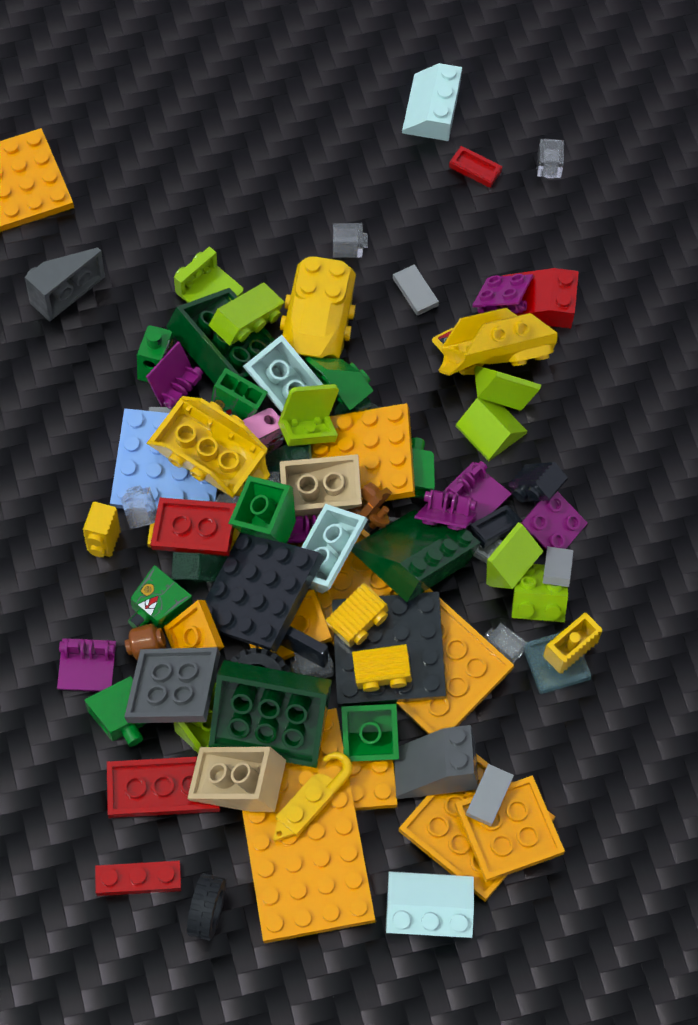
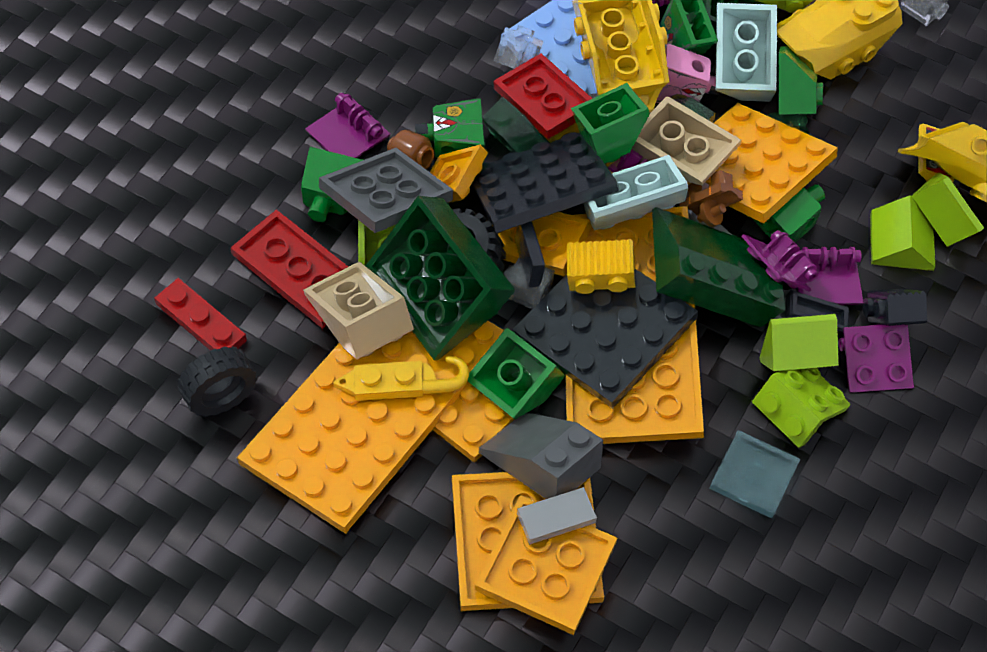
camera: 45 degrees right, 5 degrees down
yellow brick [83,502,121,557] -> none
lime bracket [278,384,339,446] -> none
yellow brick [352,644,412,692] -> none
light aqua slope [386,871,474,938] -> none
light grey tile [393,264,439,316] -> none
clear brick [484,623,526,664] -> none
light grey tile [543,546,573,587] -> none
yellow brick [543,612,602,674] -> none

